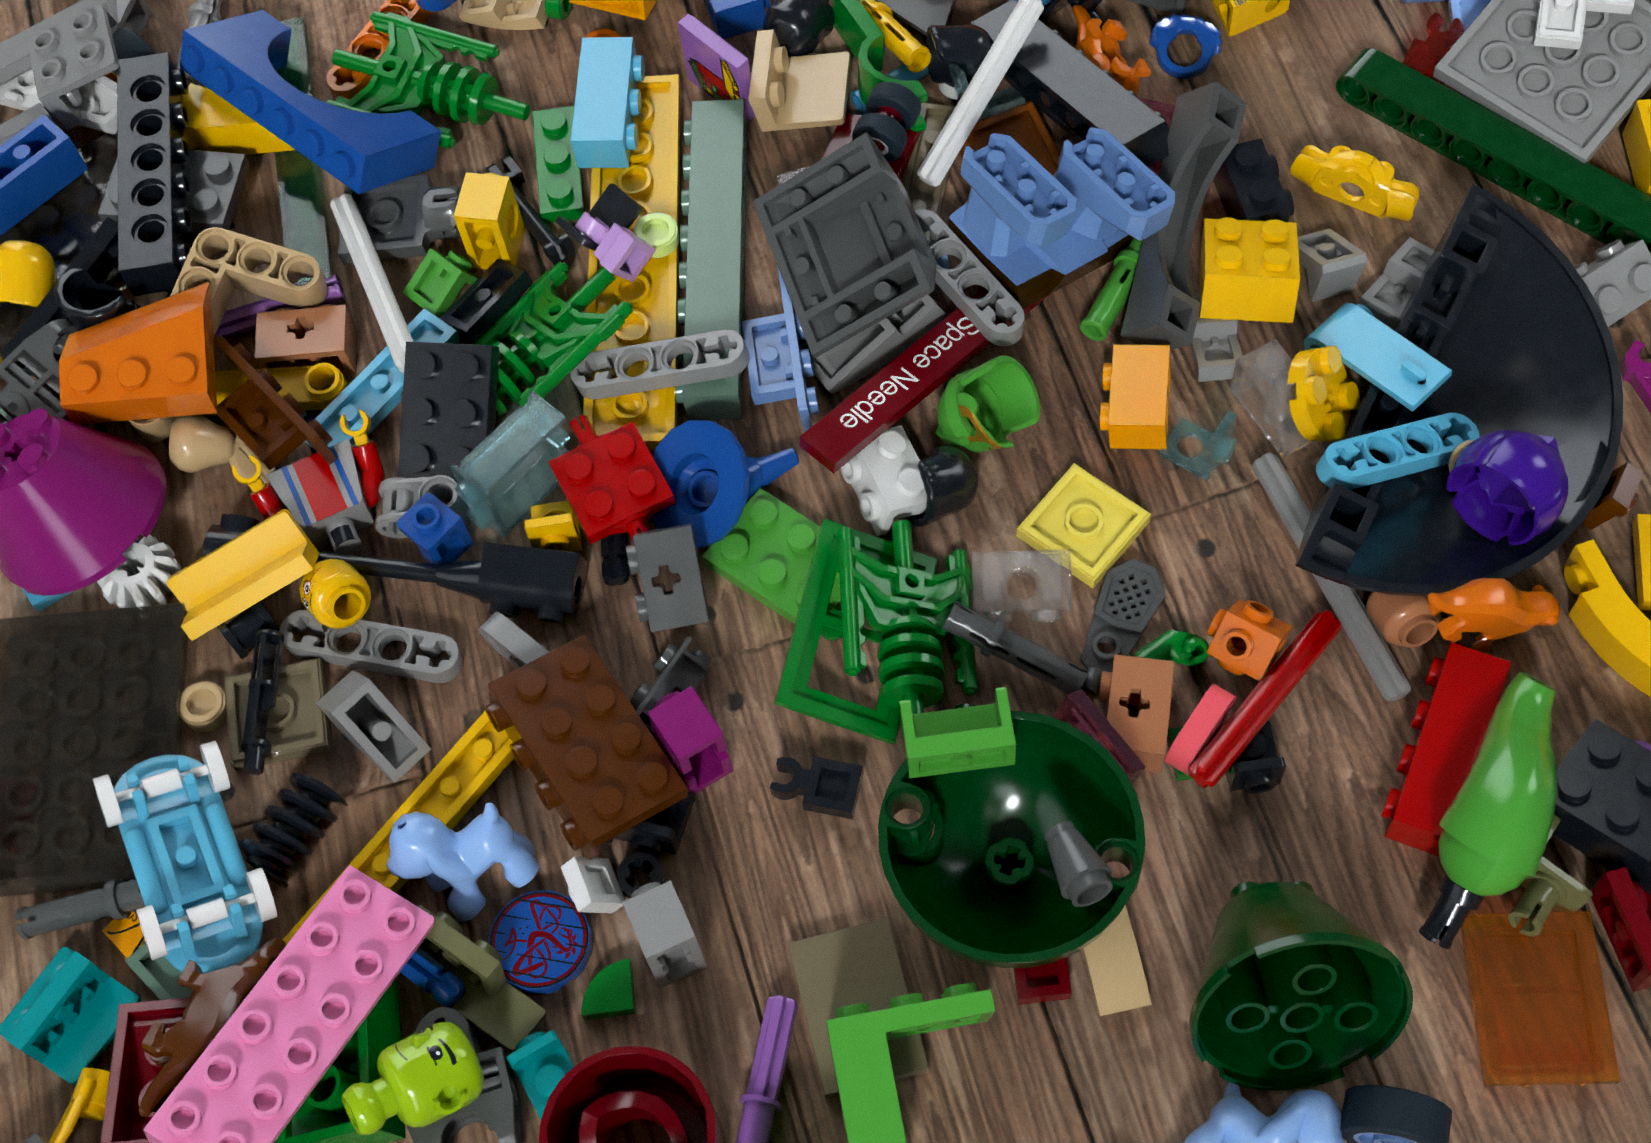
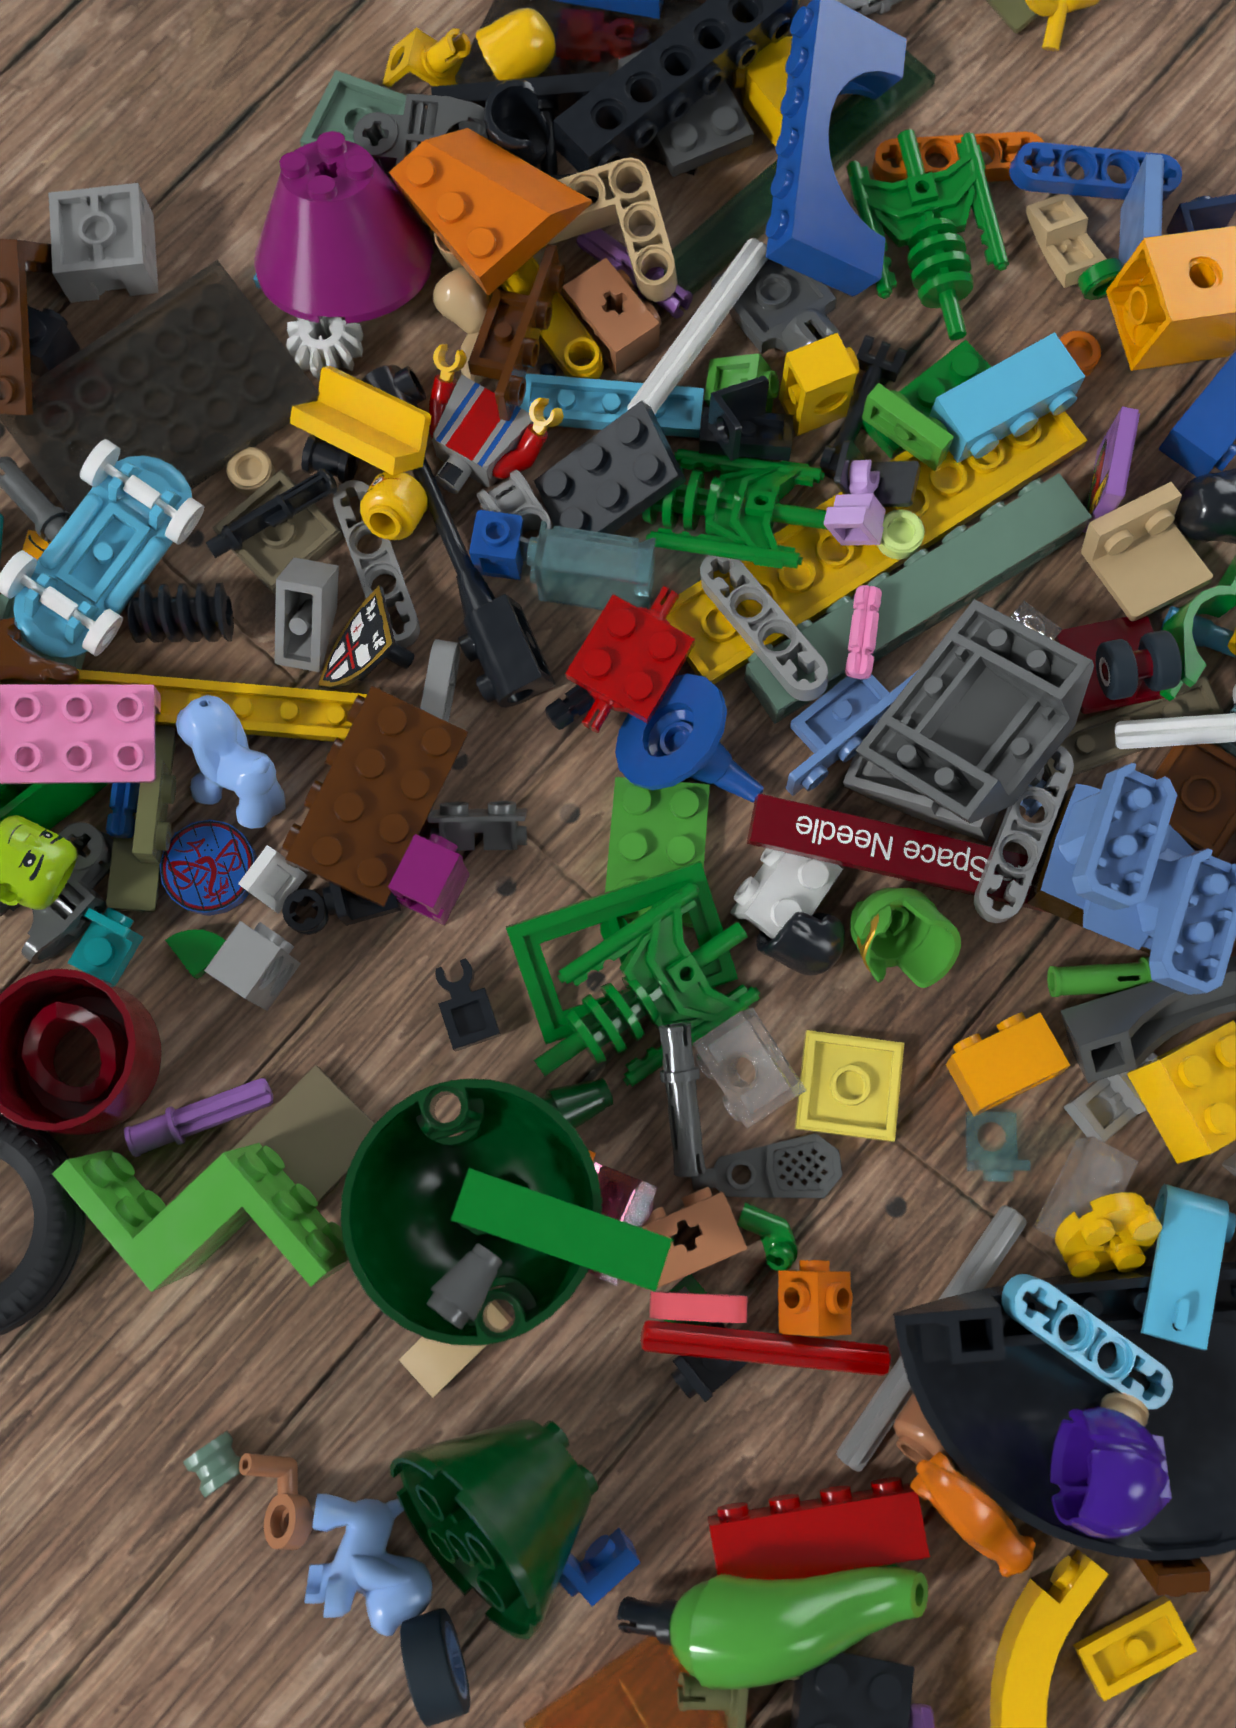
camera: 55 degrees right, 15 degrees up
yellow bracket [524,500,583,552] -> none
dark grey brick [626,523,710,632] -> none
bright green panel [899,687,1016,779] -> none
none -> shield [318,586,414,689]
none -> green tile [451,1168,673,1292]
none -> clear red plate [556,8,634,62]
none -> blue bracket [559,1527,641,1607]
none -> black bracket [708,376,769,461]
none -> bright pink axle [845,585,882,679]
none -> bright green plate [862,383,954,471]

